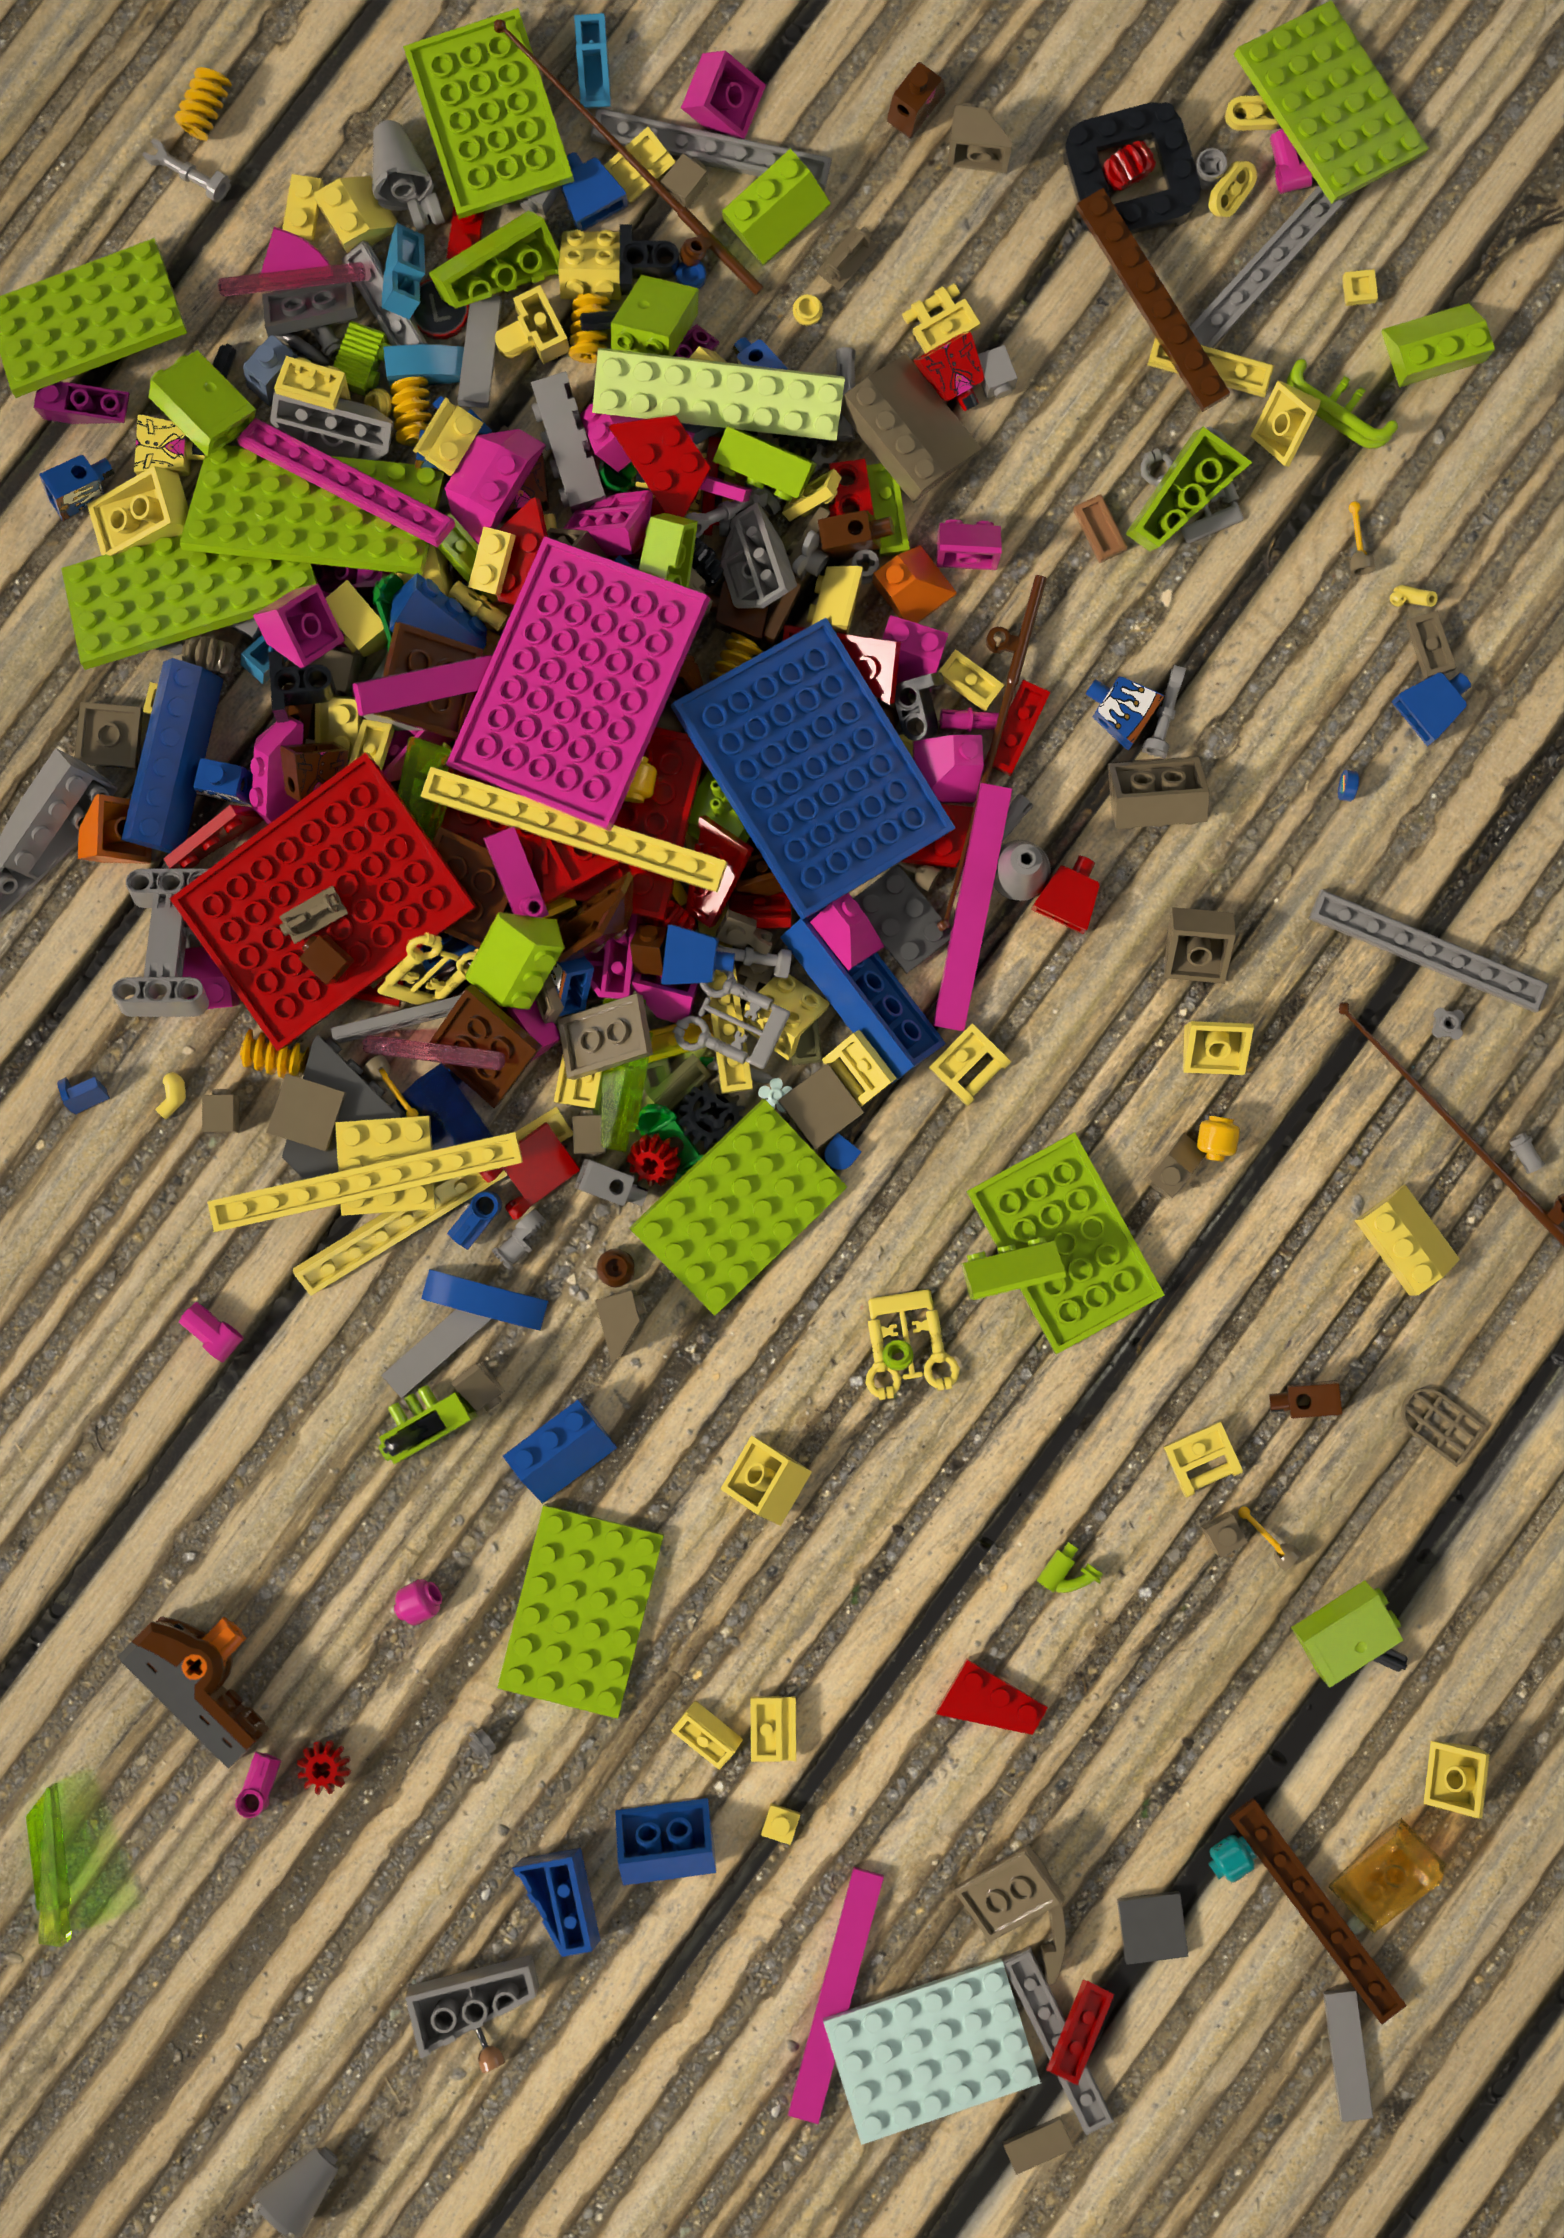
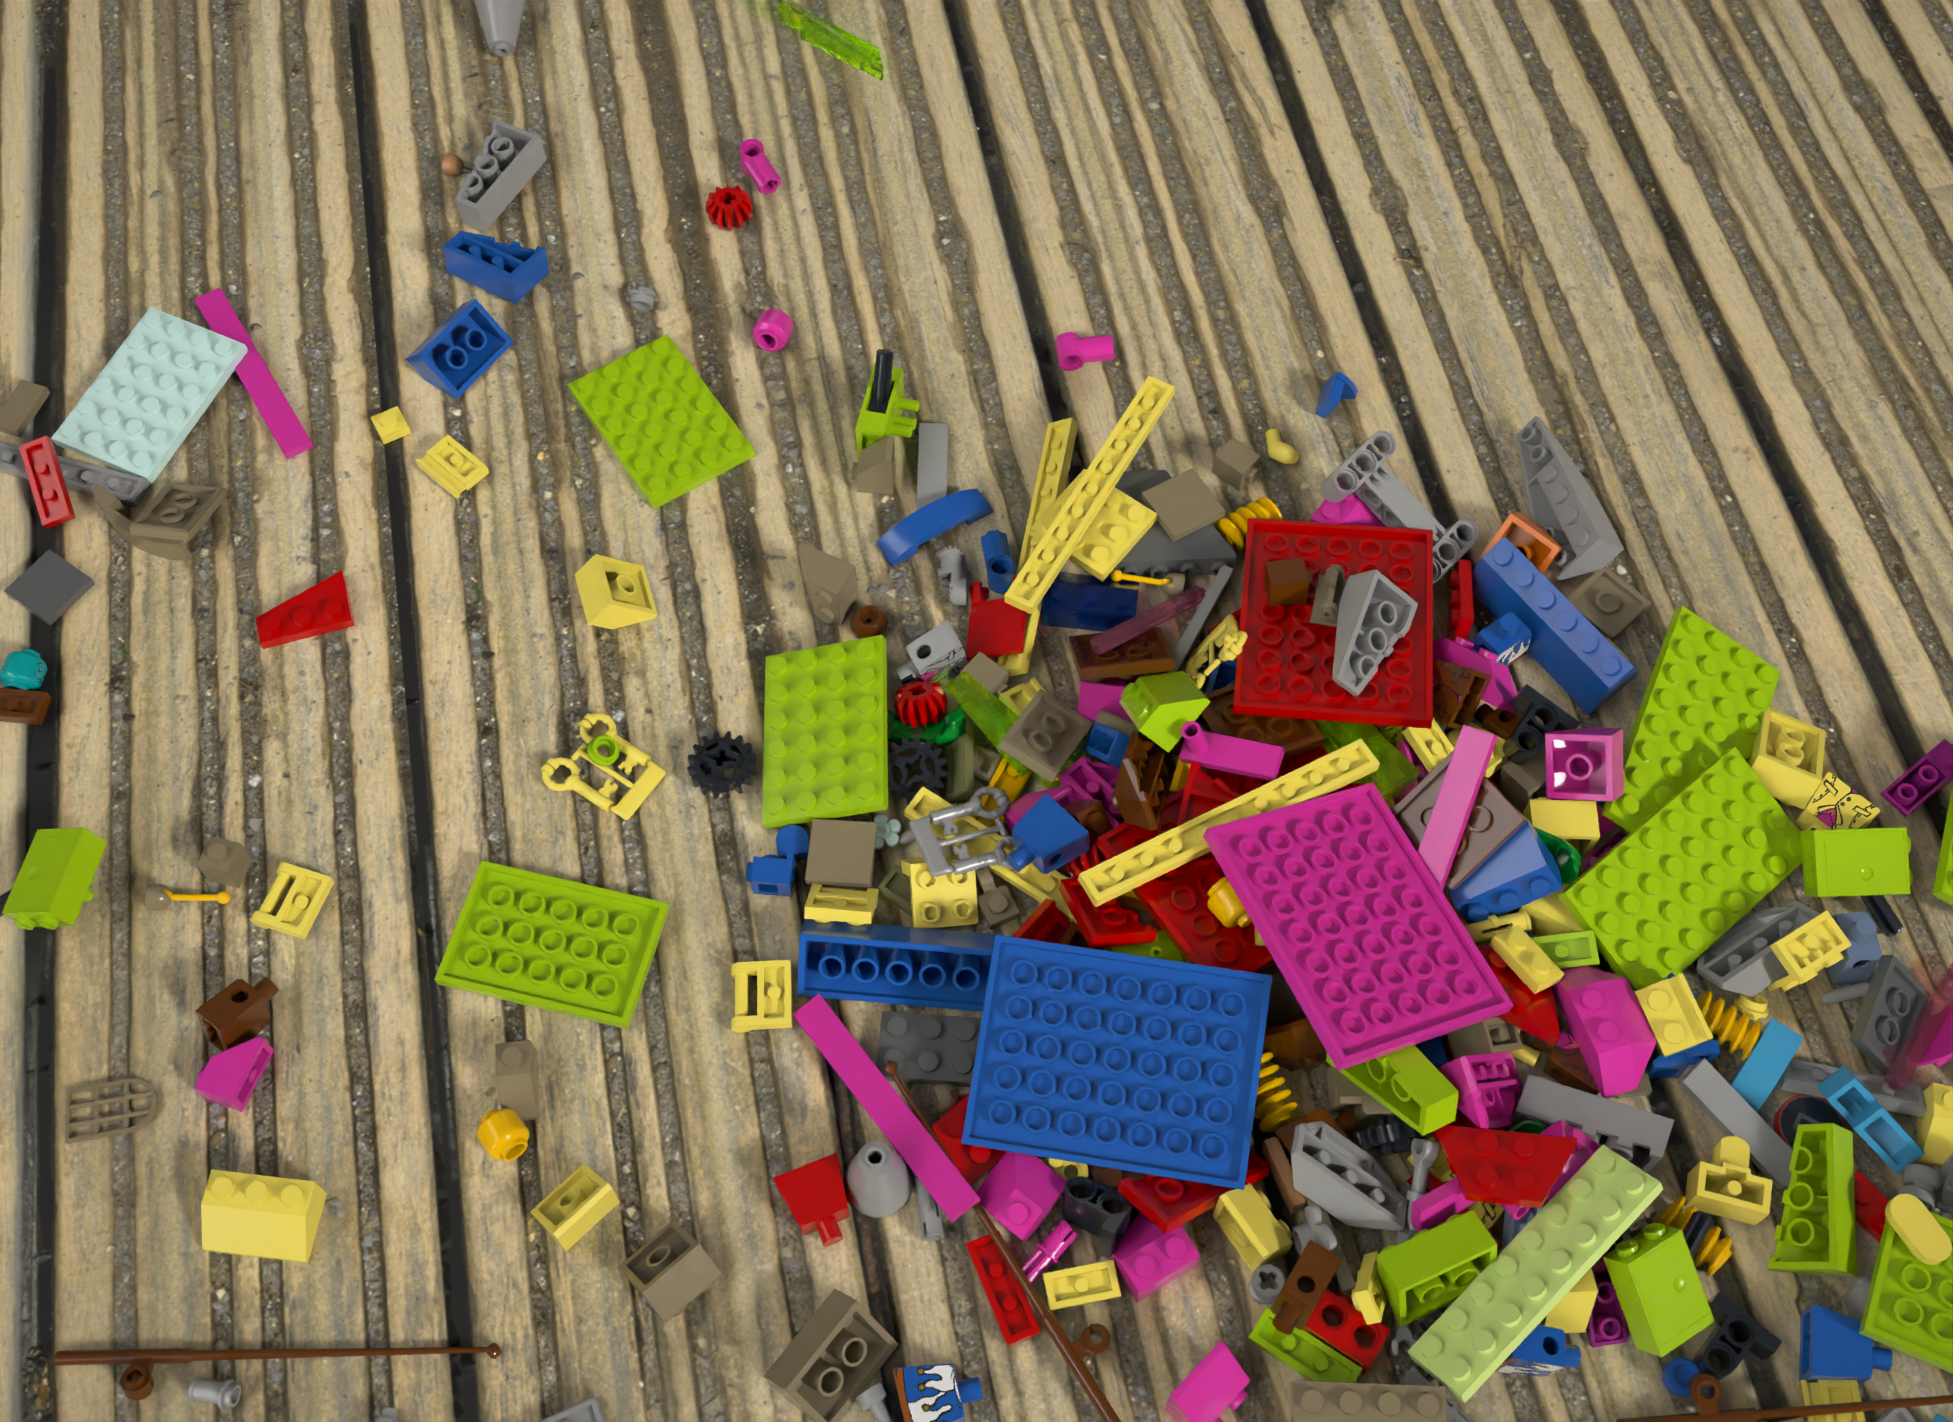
camera: 130 degrees right, 25 degrees down
blue torso [39,455,115,521] -> none
piece [118,1616,269,1769] -> none
dark tan gear [181,636,235,674] -> none
dark pink tile [237,418,455,548] -> none
light grey pin [311,324,343,360] -> none
lime brick [333,321,391,397] -> none
blue slope [503,1398,617,1504] -> none
light yellow bracket [558,230,621,300] -> none
light yellow slope [671,1701,742,1770] -> none
dark tan plate [716,909,772,955] -> none
light grey piece [718,945,791,979] -> none
dark pink slope [810,893,884,971] -> none
orange slope [872,545,957,623] -> none
lime slope [961,1236,1067,1300] -> none
lime plant [1036,1542,1103,1593] -> none
none -> dark pink slope [194,1037,274,1112]
none -> black gear [687,731,757,799]
none -> blue brick [746,853,796,897]
none -> light grey wedge [1332,569,1418,696]
none -> light yellow tile [1885,1194,1952,1265]

